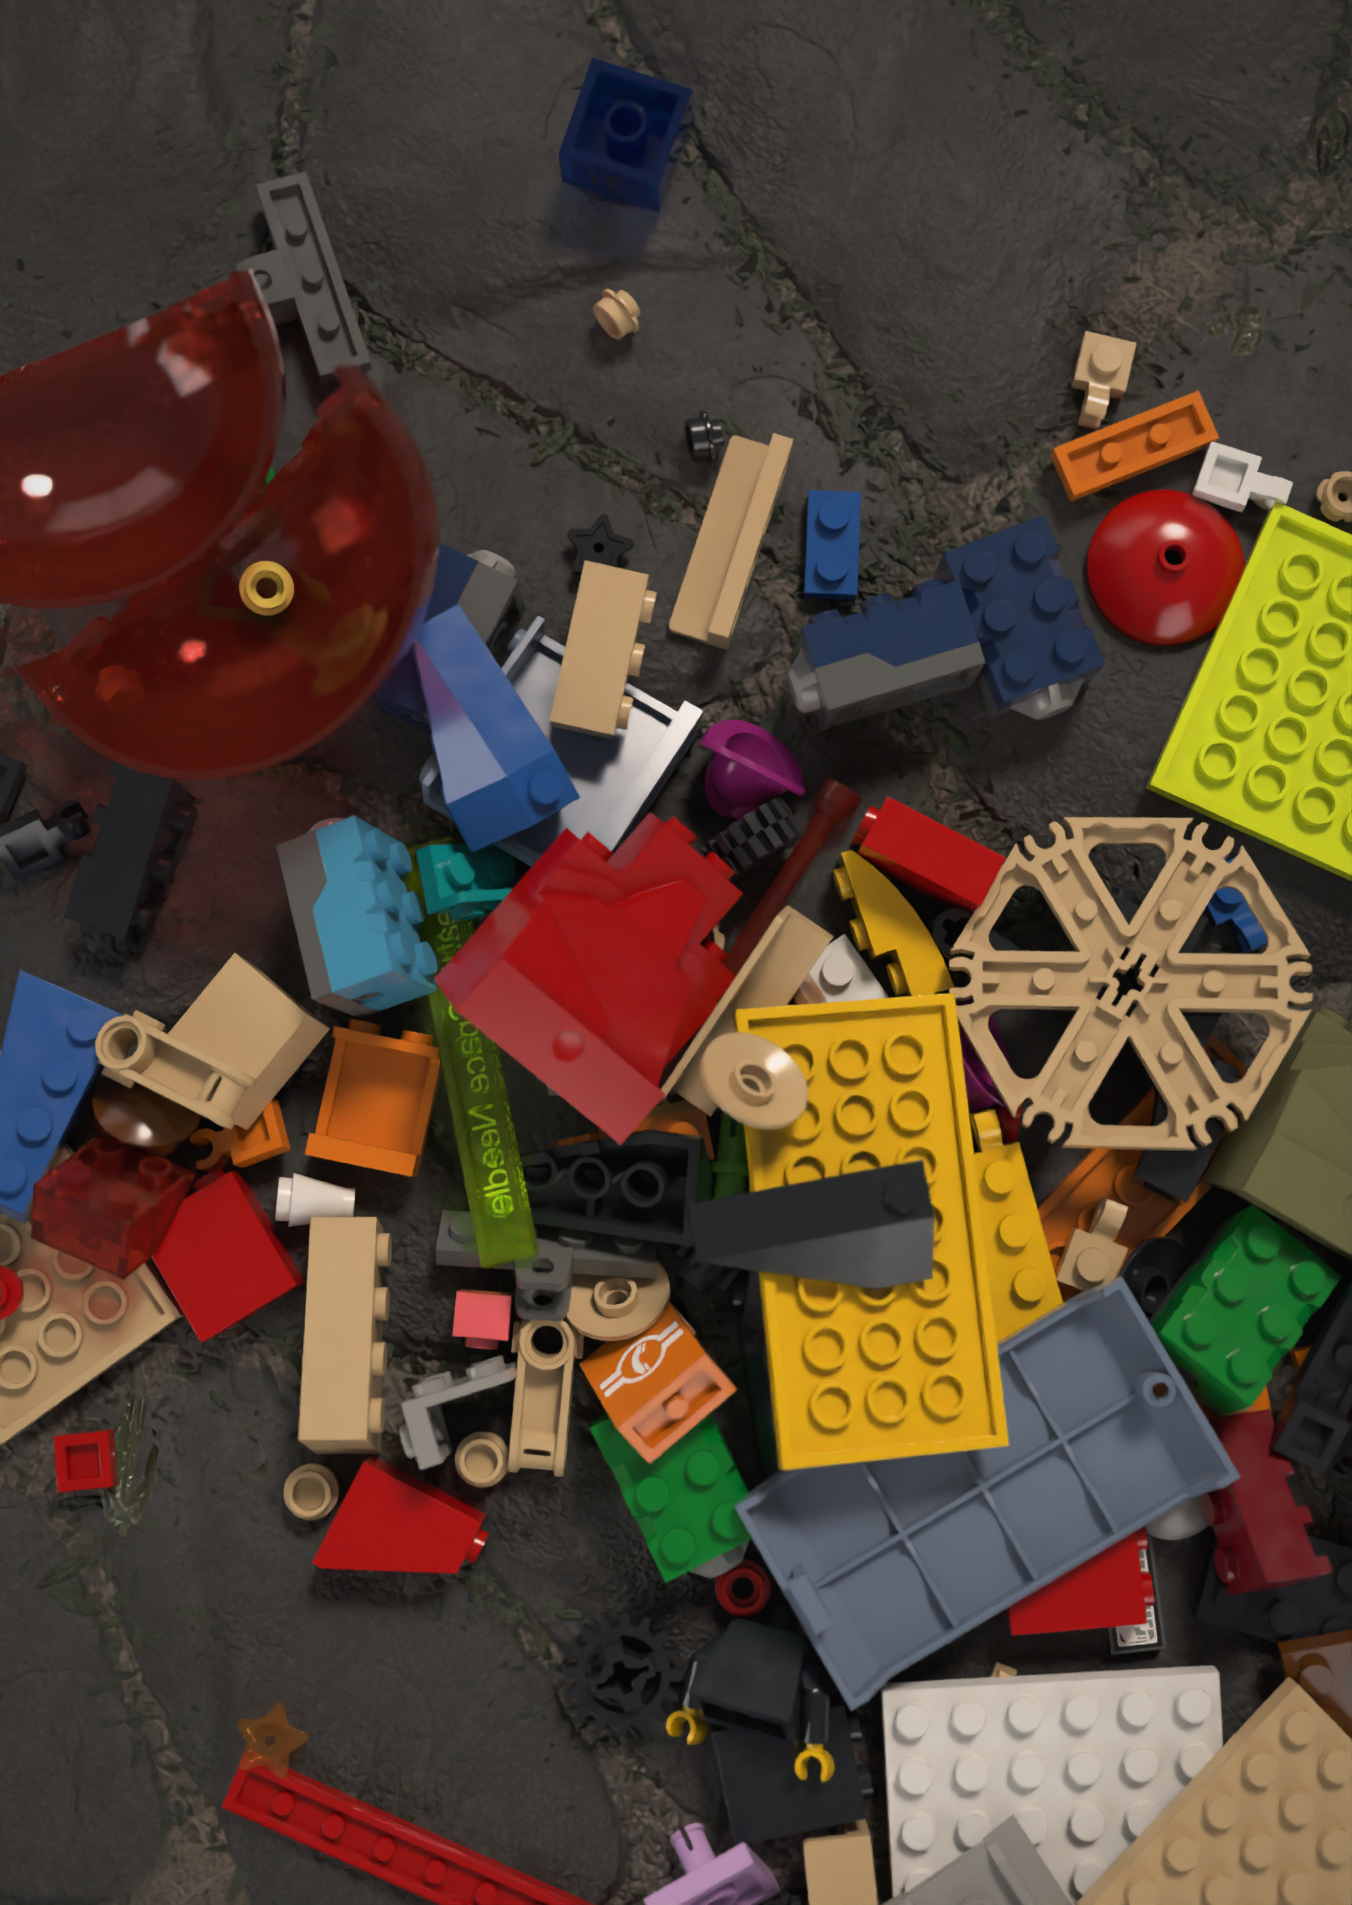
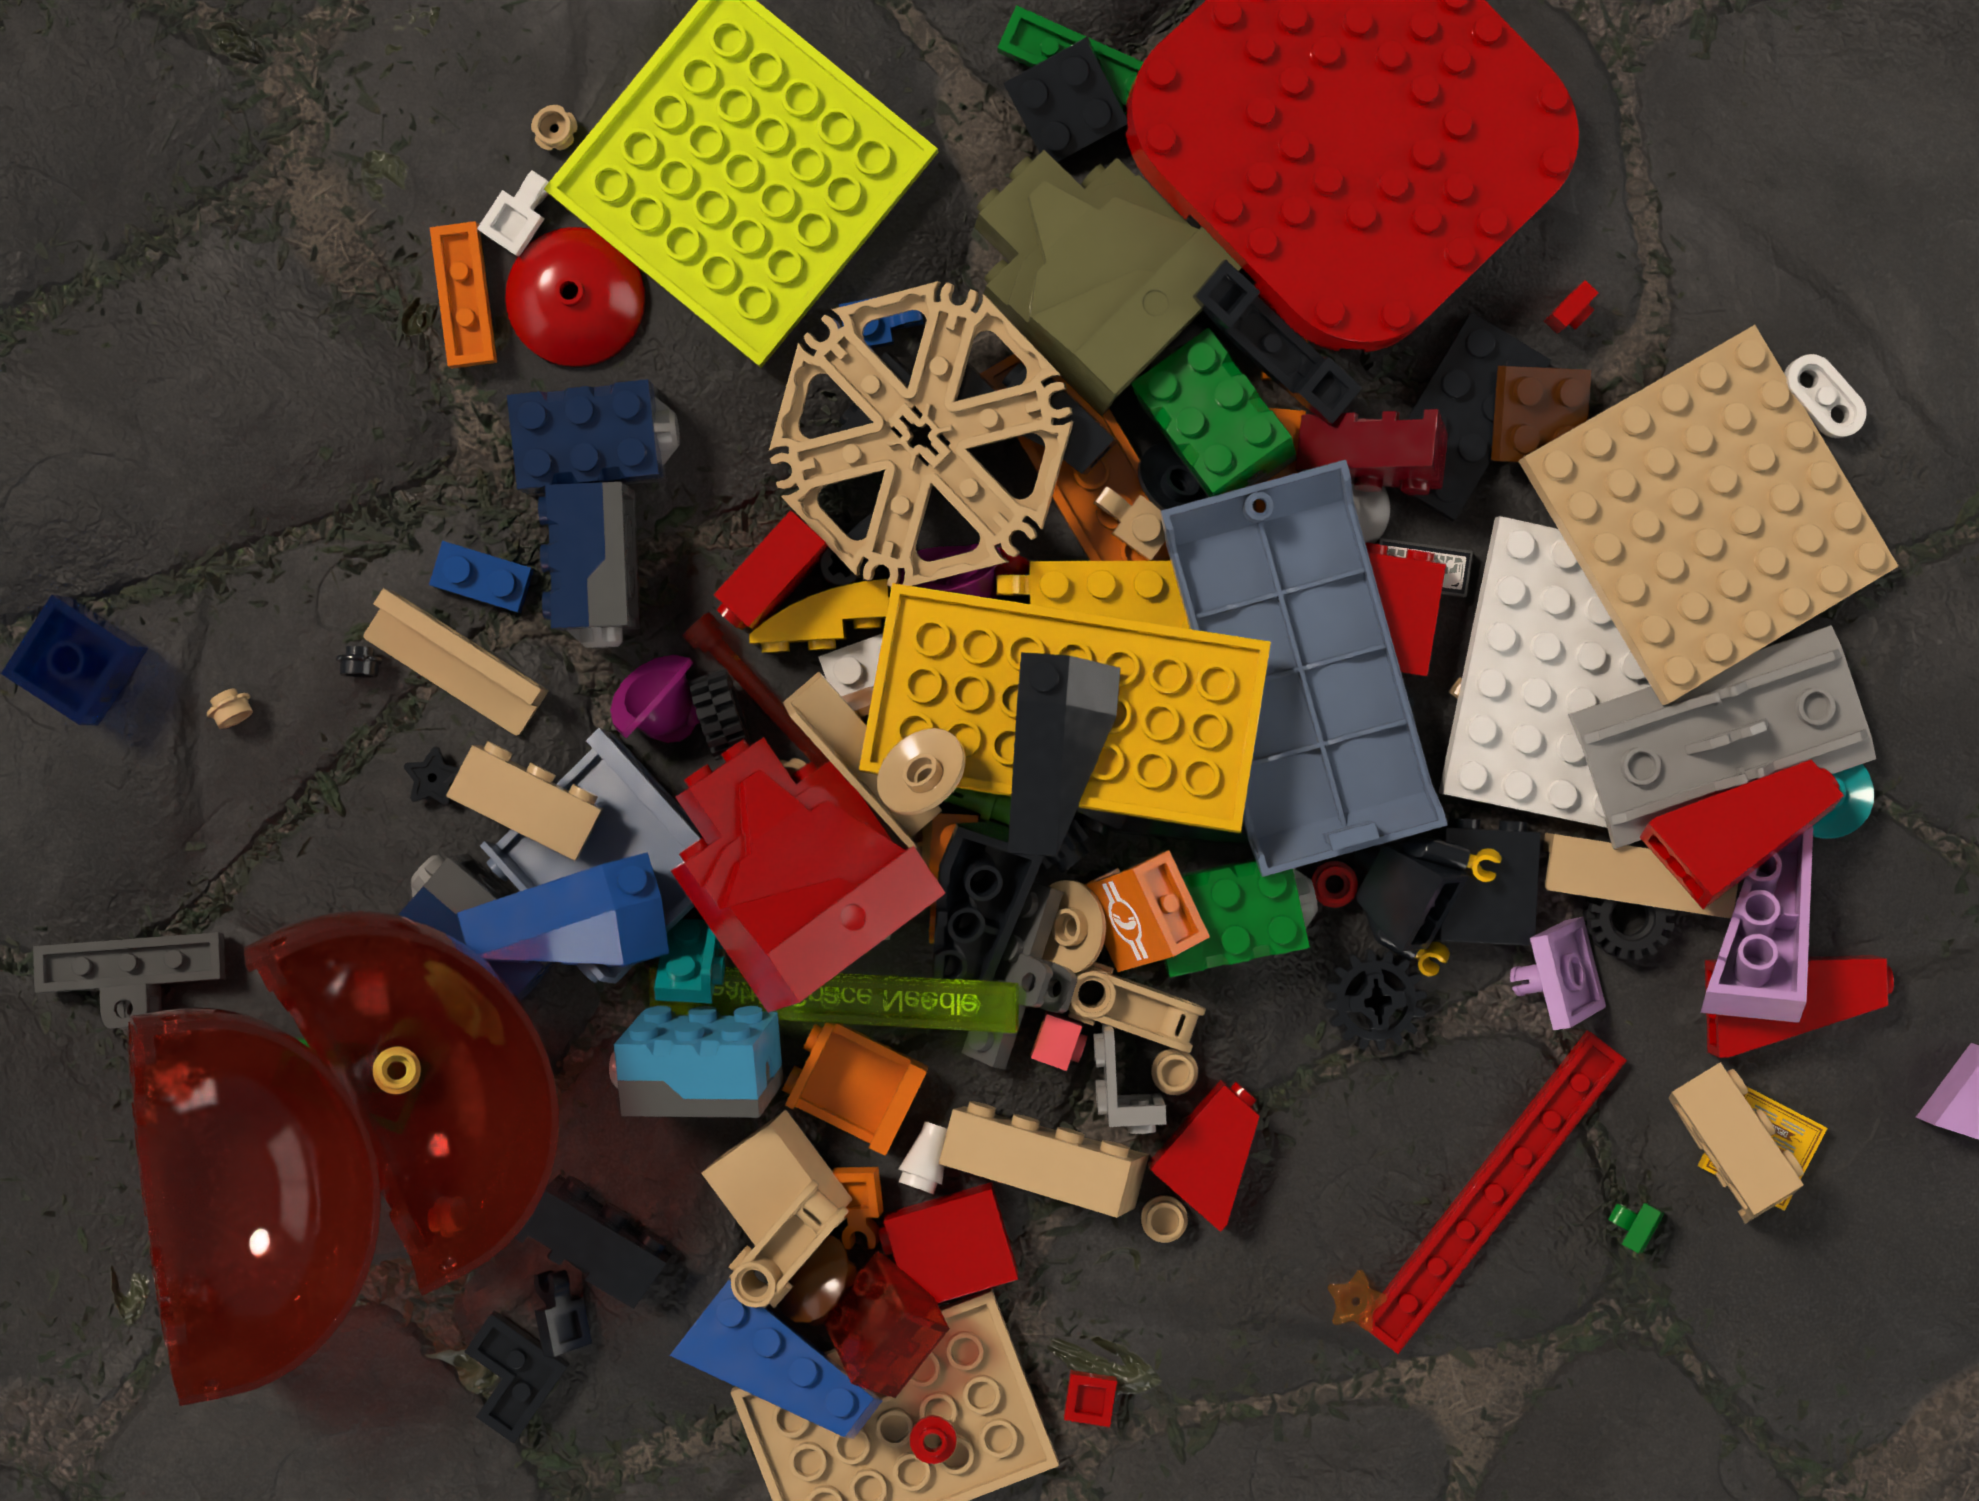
camera: 70 degrees left, 5 degrees up
tan plate [1071,331,1136,430] -> none

